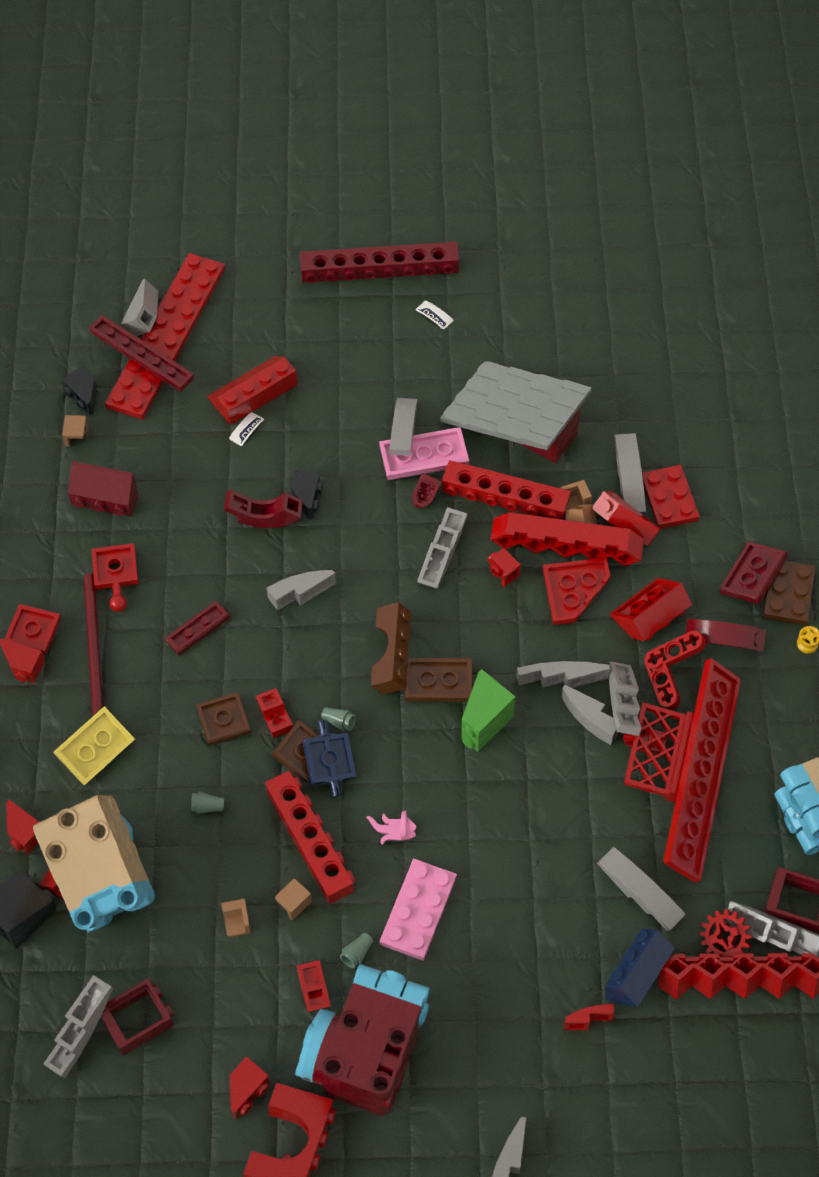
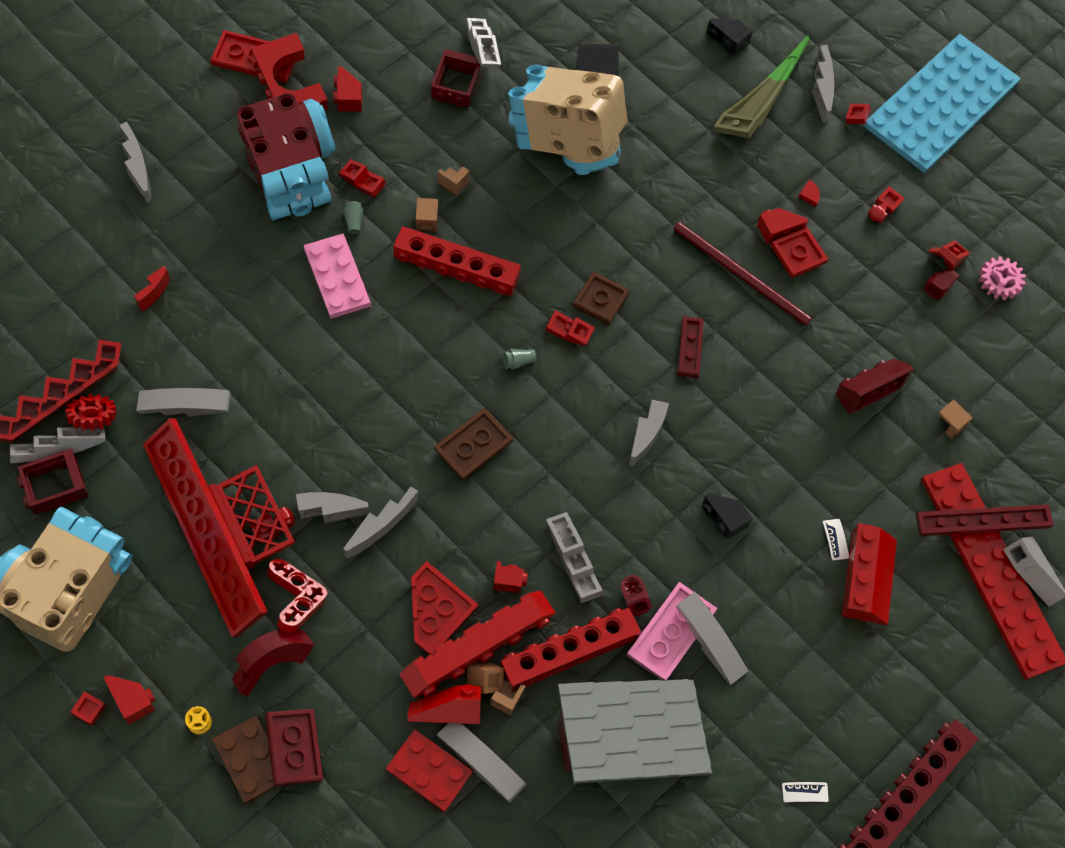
camera: 130 degrees right, 5 degrees up
red slope [6,800,39,855] -> none
light yellow plate [53,706,135,786] -> none
black slope [62,366,97,416] -> none
red plate [91,543,139,612] -> none
sand green cone [191,791,224,814] -> none
dark red arch [224,490,303,528] -> none
reddish brown plate [271,720,318,783] -> none
dark blue plate [302,720,356,797] -> none
bright pink piece [366,811,416,845] -> none
reddish brown arch [371,602,411,695] -> none
bright green slope [461,669,515,752] -> none
dark blue slope [605,928,675,1007] -> none
light grey slope [609,661,641,736] -> none
red slope [610,578,692,641] -> none

